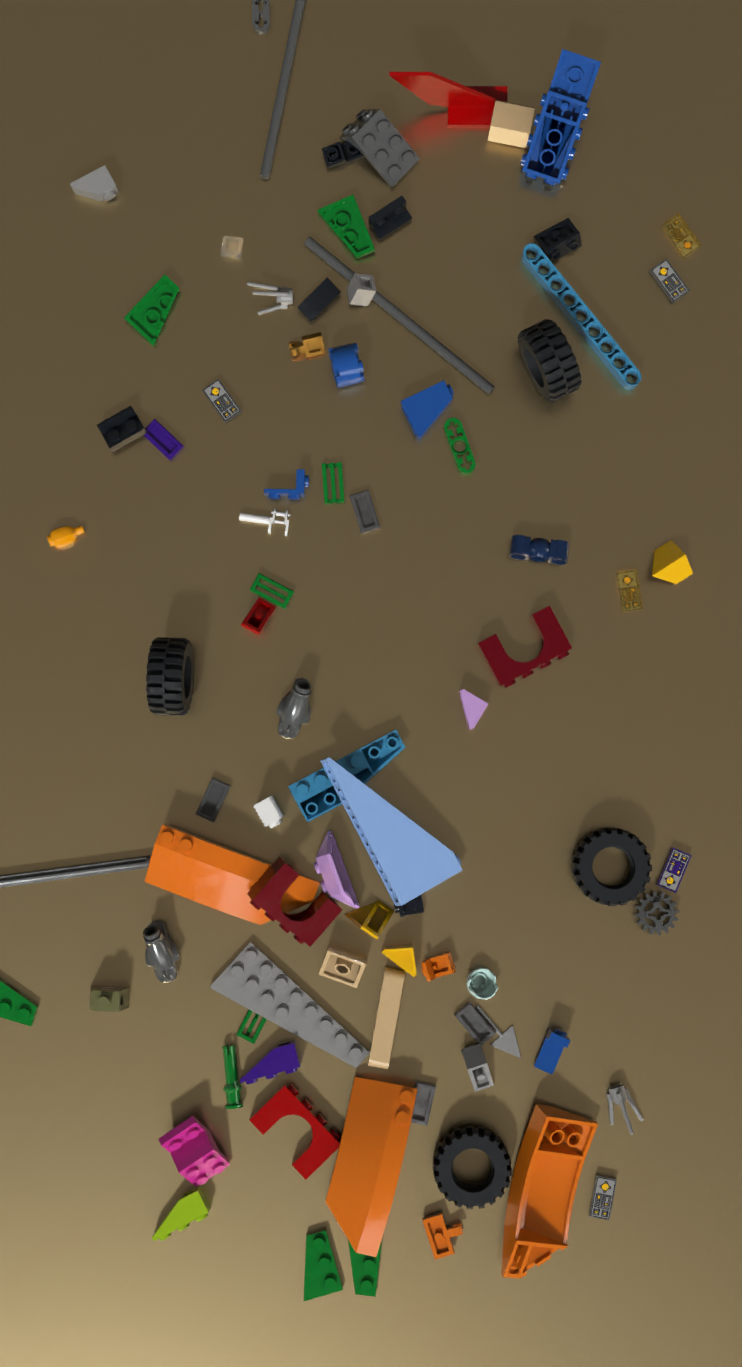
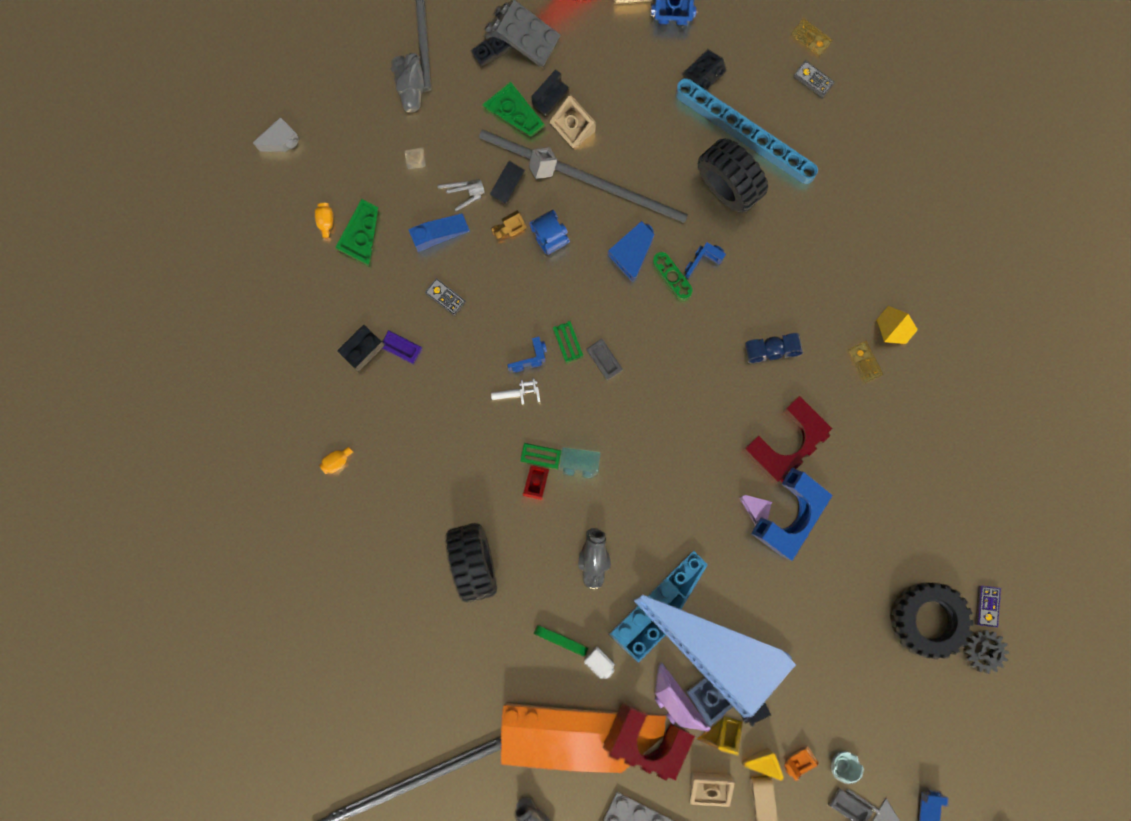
camera: 15 degrees left, 5 degrees down
dark grey tile [196,777,231,823] -> none
none -> light orange plant [315,203,333,238]
none -> dark grey animal [391,53,424,113]
none -> blue slope [408,213,470,252]
none -> green beam [533,624,589,657]
none -> tan slope [550,95,596,149]
none -> clear light blue bracket [559,448,601,479]
none -> blue bracket [685,242,726,279]
none -> sand blue slope [687,677,734,726]
none -> blue arch [751,468,833,561]

